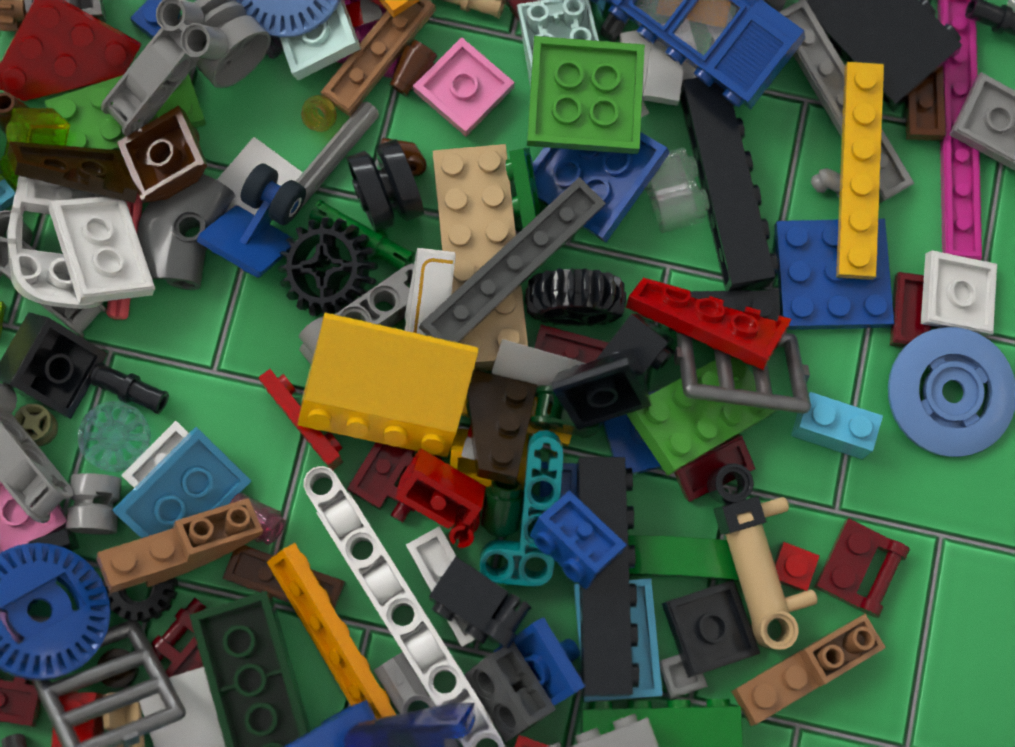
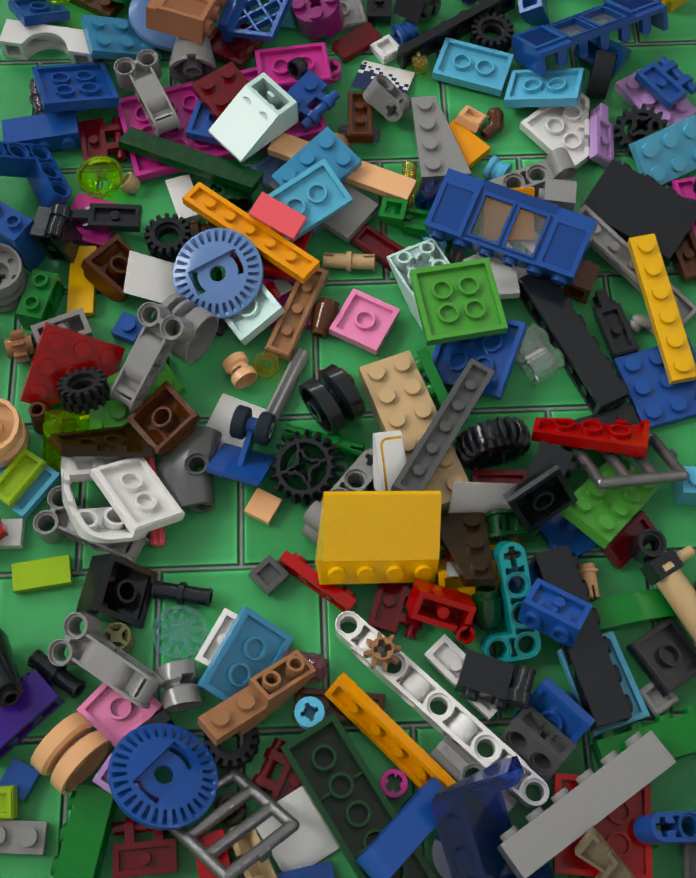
camera: 10 degrees left, 10 degrees down
none -> black tyre [56,367,110,414]
none -> light nougat wheel [222,351,258,389]
none -> light nougat tile [244,487,283,526]
none -> dark grey plate [248,555,290,597]
none -> medium azure wheel [294,696,326,730]
none -> medium nougat gear [363,631,401,672]
none -> dark pink bush [380,769,408,799]
none -> reddish brown brick [563,260,601,304]
none -> light nougat pin [578,563,601,601]
none -> black hinge [592,288,639,360]

